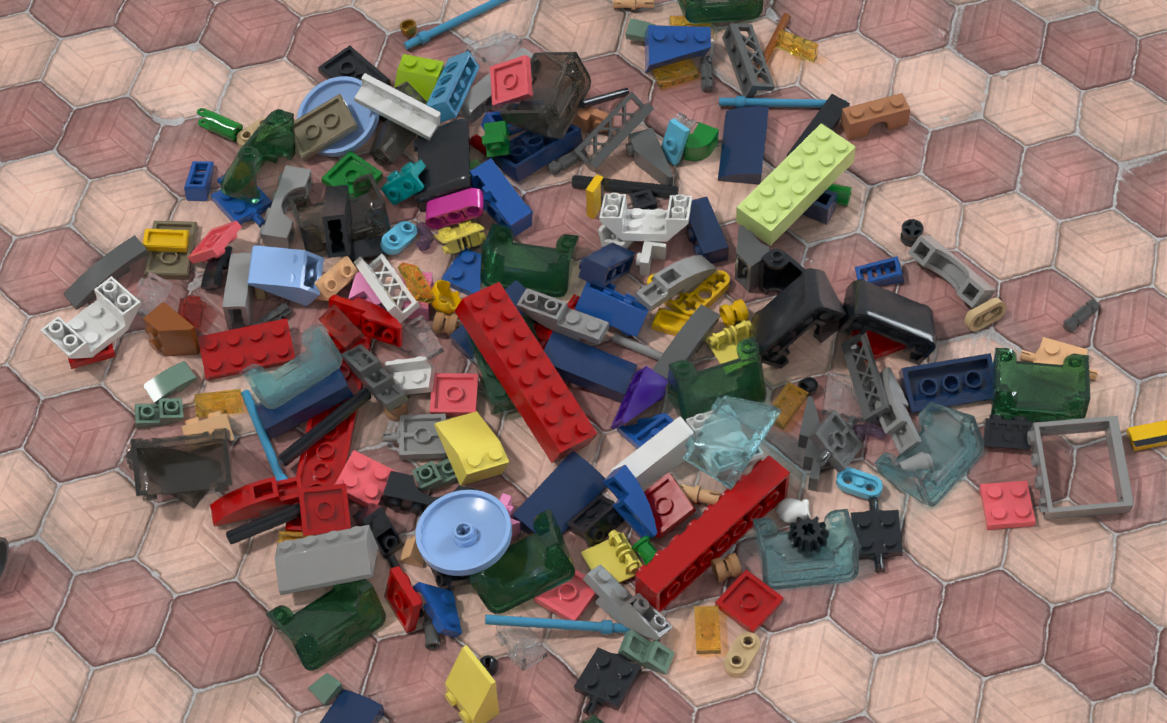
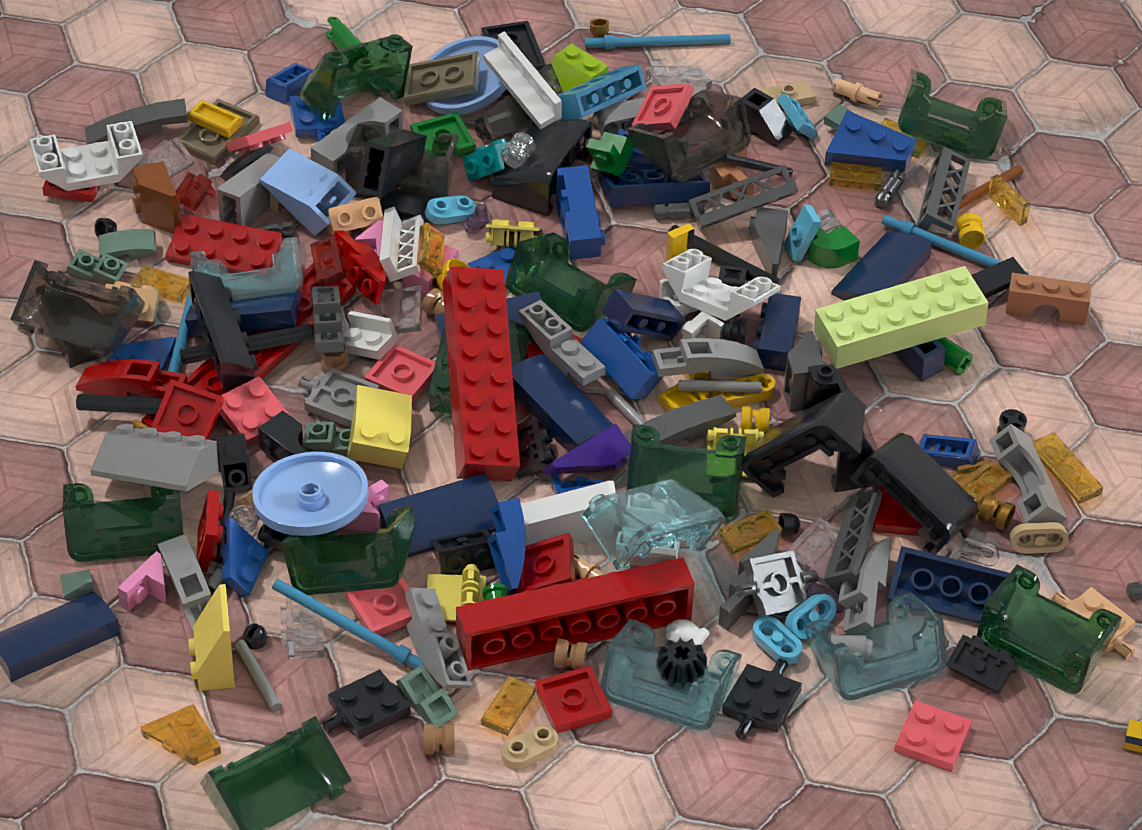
camera: 25 degrees right, 10 degrees down
dark pink beam [425,188,484,229] -> none
light grey window [1027,416,1134,520] -> none
none -> black hinge [94,218,117,238]
none -> blue wing [108,337,176,370]
none -> bright pink slope [118,551,167,611]
none -> light grey slope [157,534,212,635]
none -> black slope [188,271,258,391]
none -> clear wheel [229,505,259,540]
none -> light grey bar [234,640,282,711]
none -> medium nougat wheel [424,724,455,755]
none -> clear wheel [501,132,536,168]
none -> black bracket [516,419,557,479]
none -> light grey bar [678,380,762,393]
none -> black wheel [723,318,747,345]
none -> black slope [737,87,792,145]
none -> tan plate [761,81,816,109]
none -> medium azure plate [777,93,818,139]
none -> medium azure plate [785,594,836,639]
none -> clear yellow wing [948,459,1012,507]
none -> yellow wheel [956,213,985,249]
none -> clear piece [960,527,1000,567]
none -> pearl gold wheel [977,494,1016,531]
none -> clear yellow plate [1032,432,1103,504]

